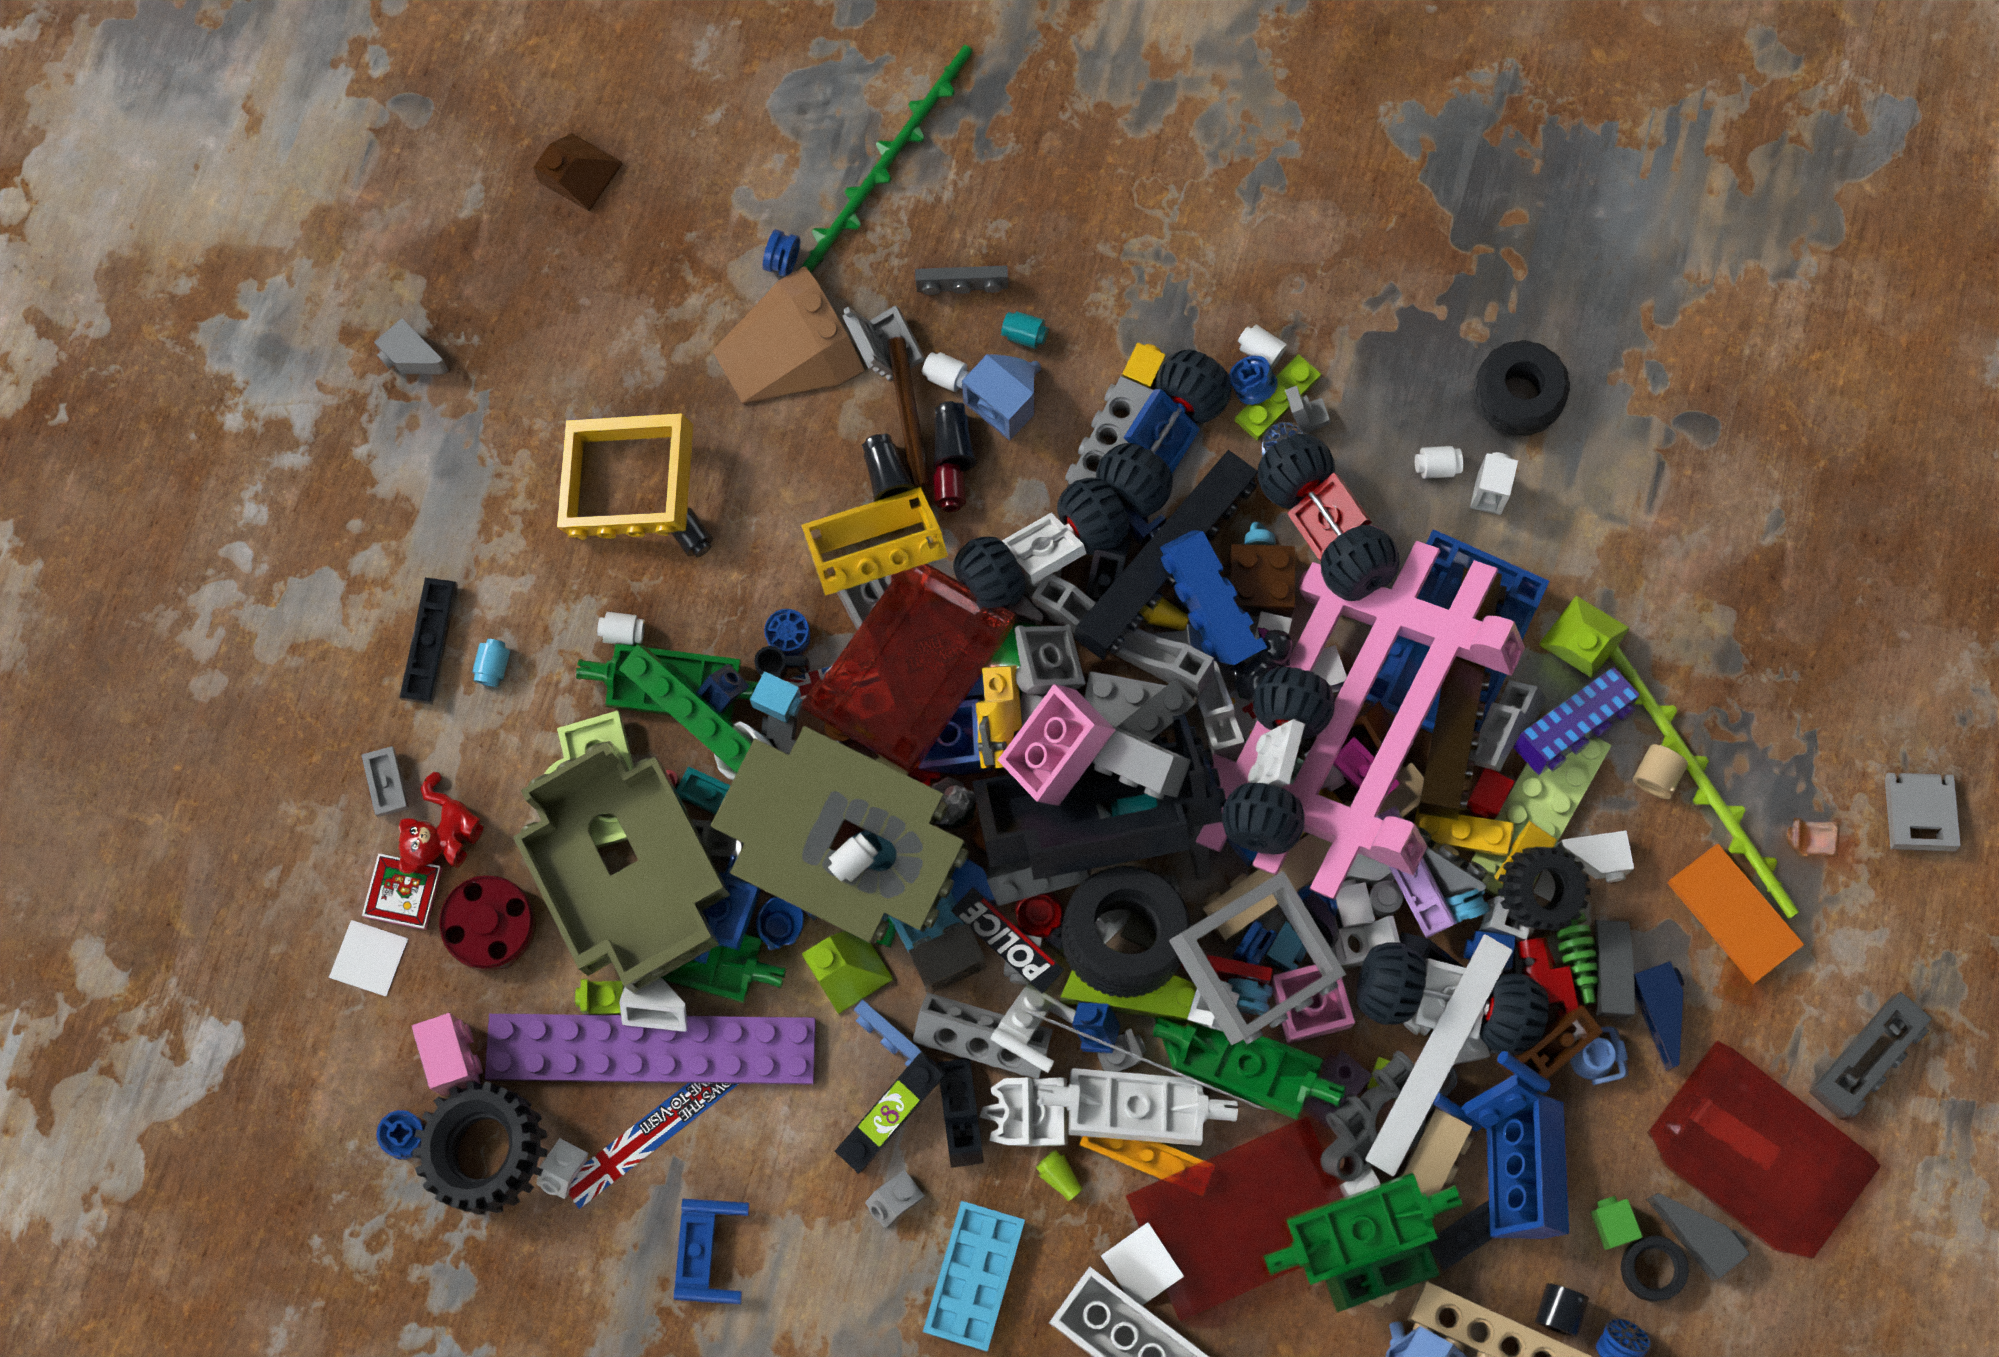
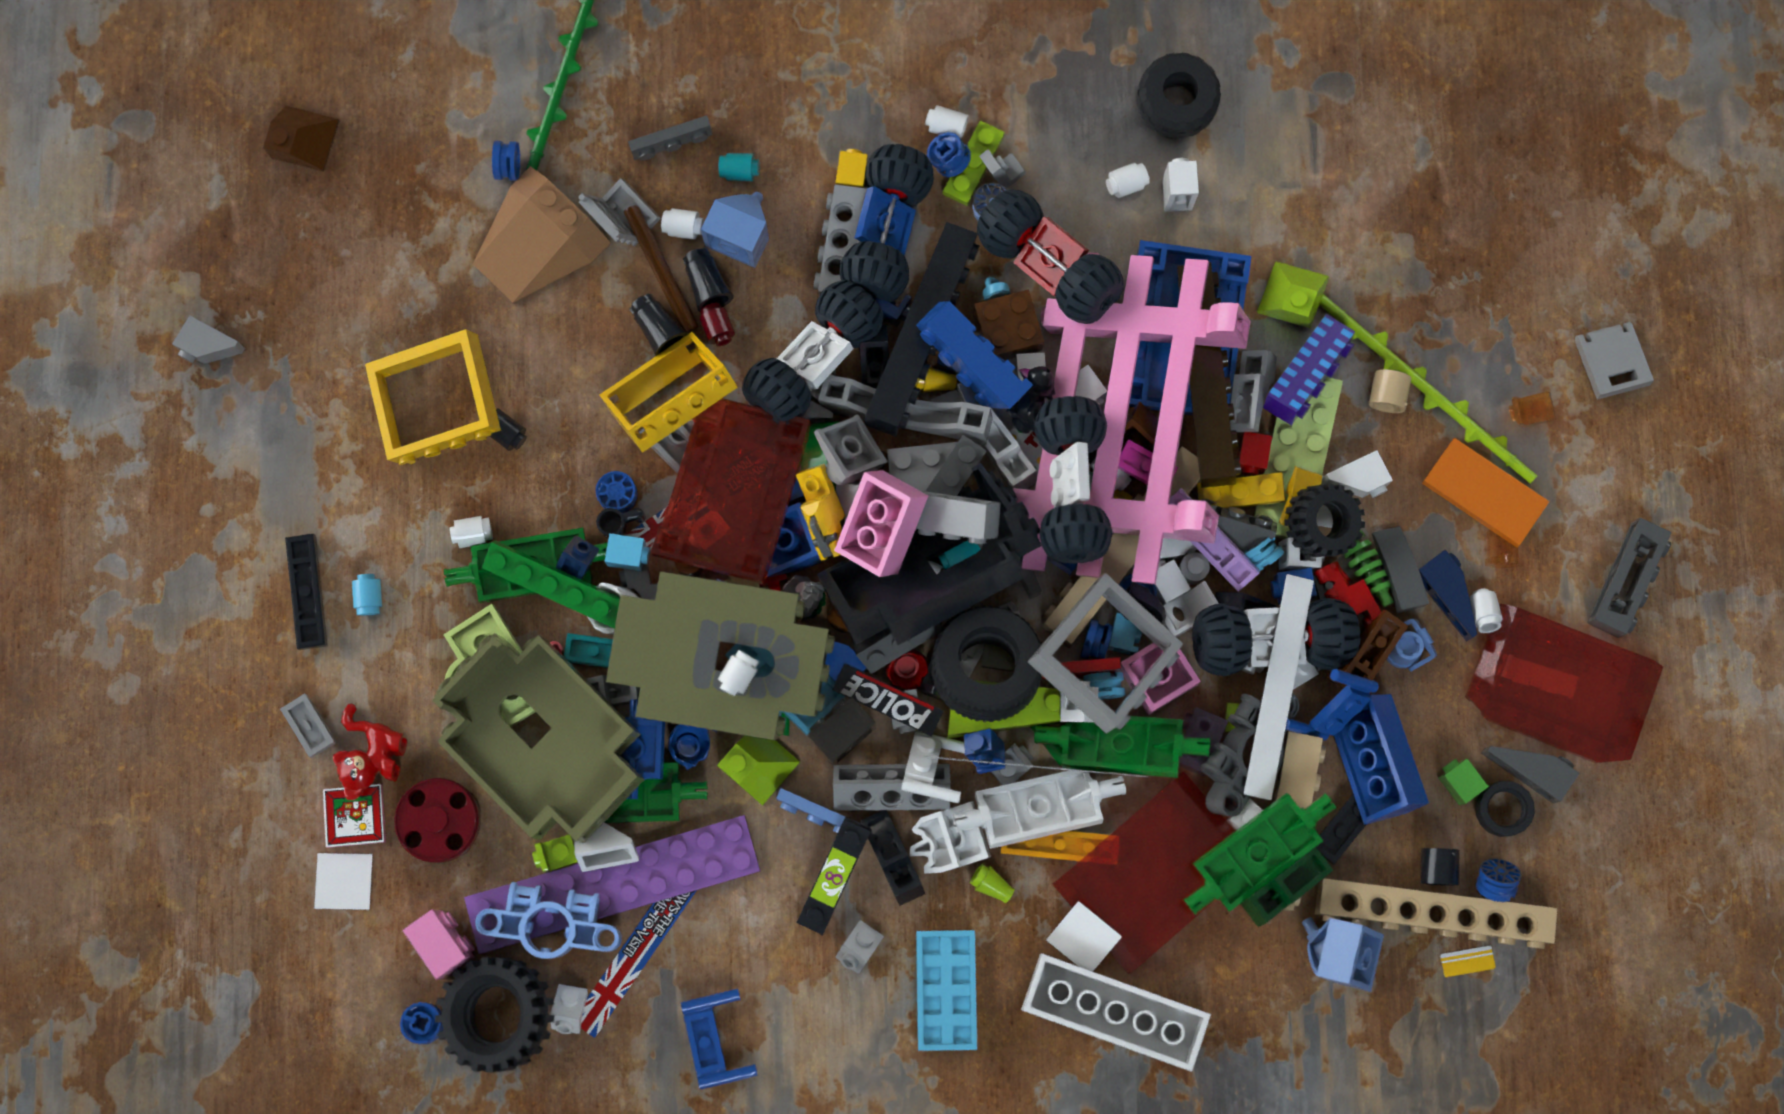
camera: 20 degrees left, 5 degrees up
none -> light blue piece [475,882,622,959]
none -> white brick [1469,588,1503,633]

